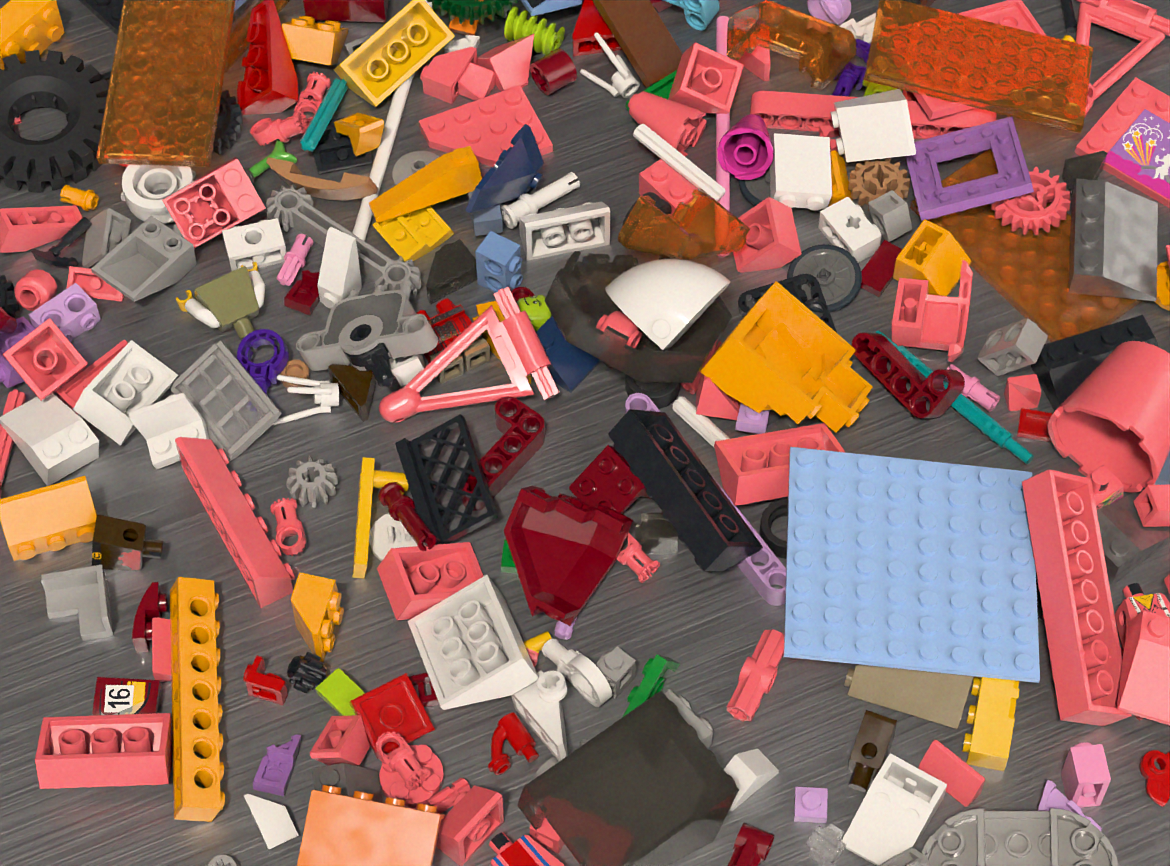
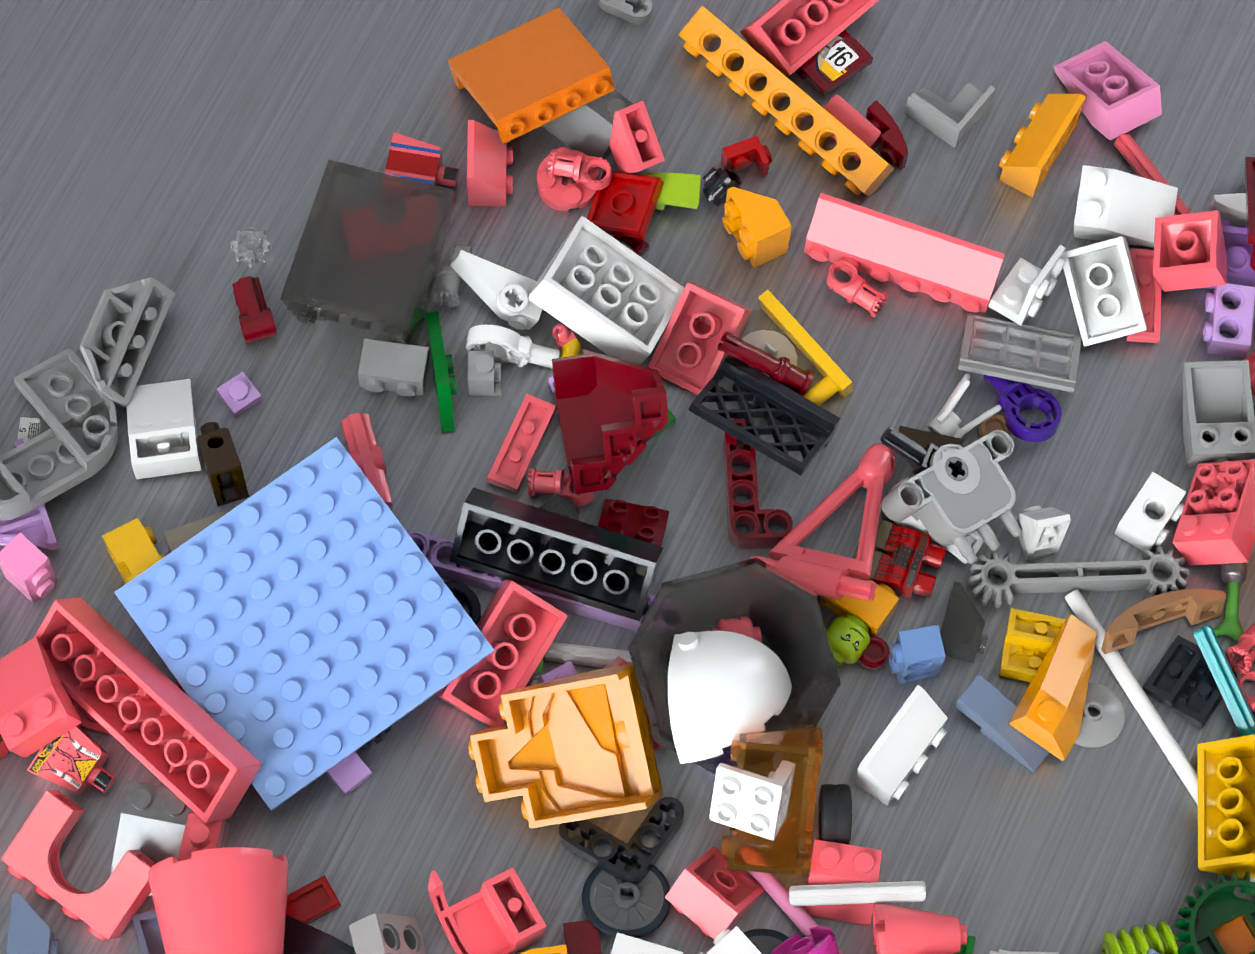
camera: 135 degrees right, 10 degrees up
dark brown torso [92,515,163,571] -> none
olive torso [175,262,265,341] -> none
white slope [243,794,299,850] -> none
medium lavender slope [253,734,301,796] -> none
bright pink axle [277,234,314,286] -> none
dark red slope [284,270,320,315] -> none
light grey gear [286,455,338,508] -> none
light orange slope [334,112,384,156] -> none
coral axle [415,778,471,813] -> none
coral wing [419,85,553,167] -> none
coral slope [420,47,478,104] -> none
white tile [444,35,480,54] -> none
coral slope [458,62,495,101] -> none
dark blue wedge [465,124,544,213] -> none
coral slope [477,34,534,92] -> none
red plant [488,712,539,775] -> none
white pin [500,172,580,229] -> none
dark red piece [530,48,577,95] -> none
white slope [710,748,779,812] -> none
clear gear [806,823,847,865] -> none
dark red beam [851,332,965,418] -> none
teal axle [875,330,1034,465] -> none
coral slope [918,740,985,807] -> none
bright pink pin [944,364,1000,412] -> none
coral slope [1004,374,1041,411] -> none
none -> coral plate [487,393,556,494]
none -> white bracket [709,760,796,841]

